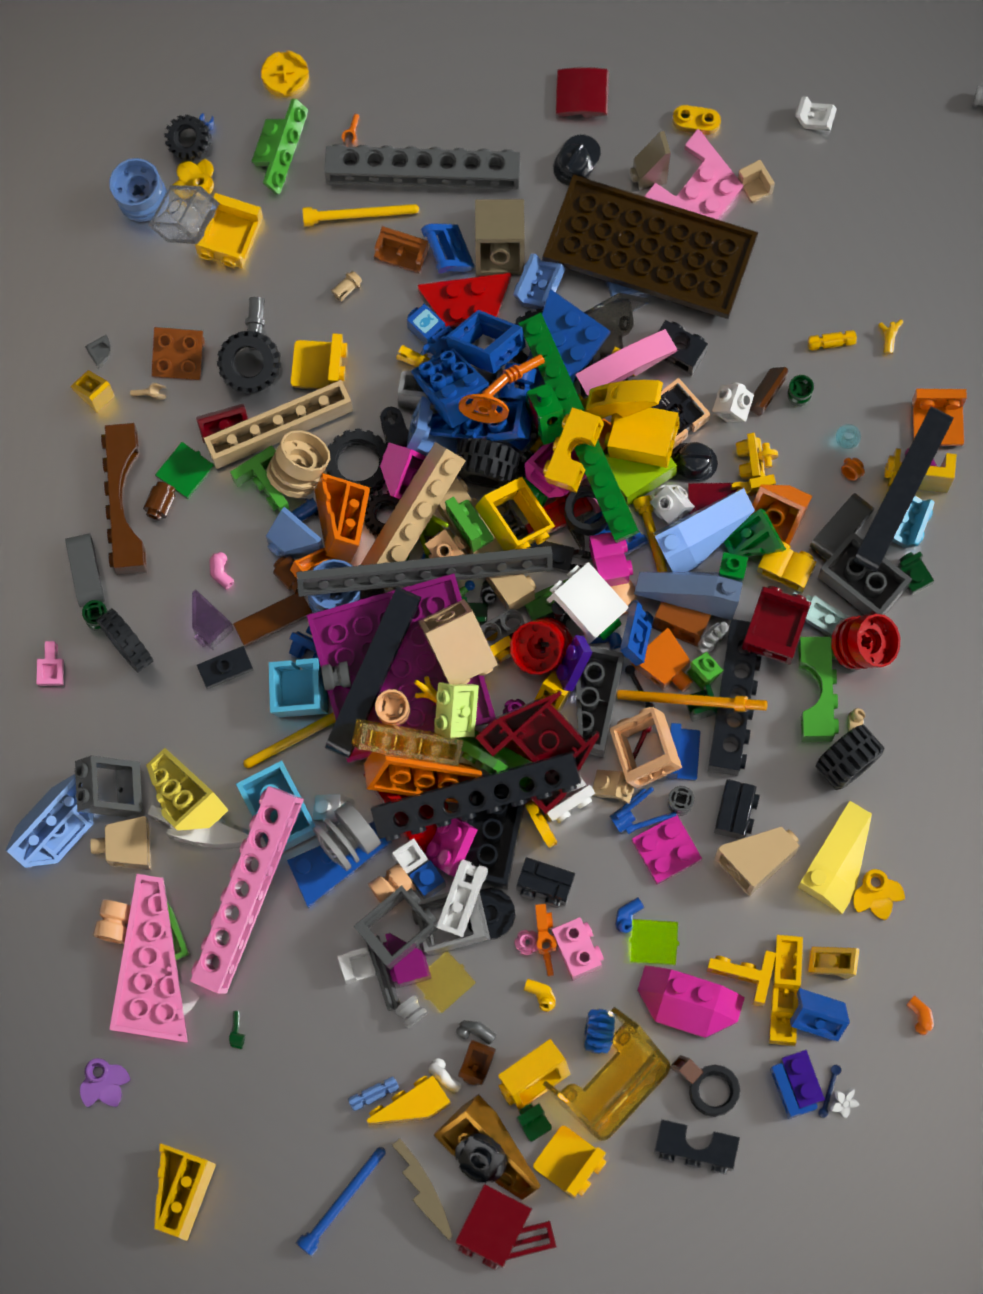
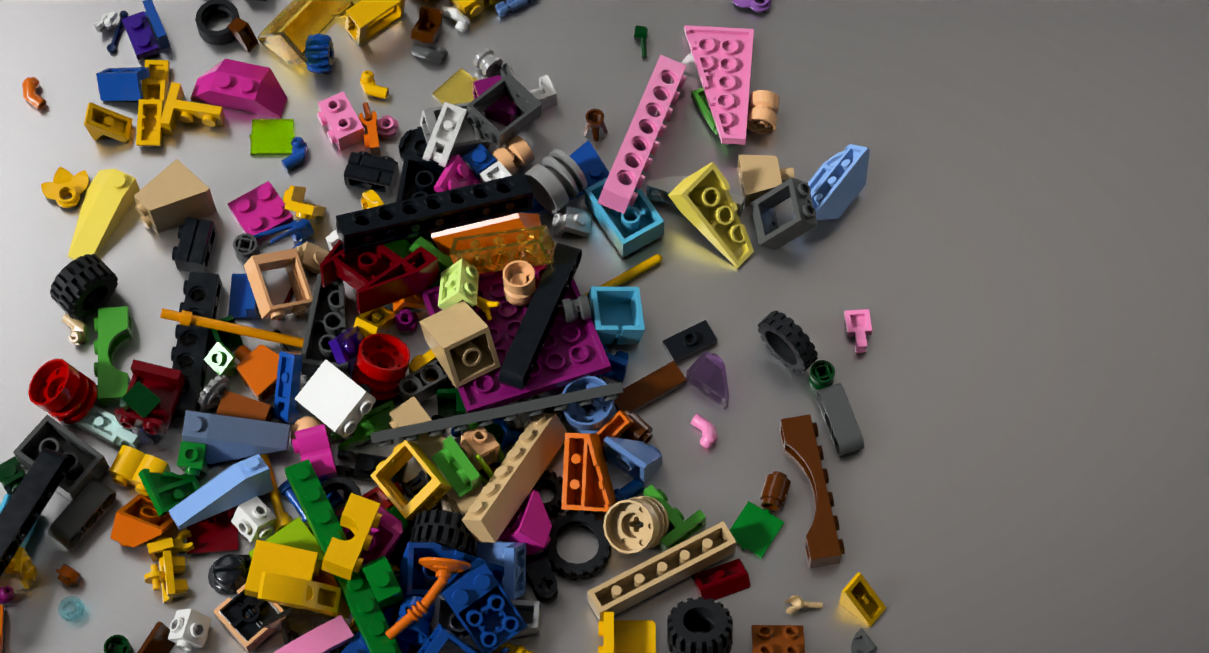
camera: 175 degrees right, 10 degrees down
none -> dark green panel [120,381,161,419]
none -> yellow bracket [283,185,326,220]
none -> reddish brown piece [583,109,608,142]

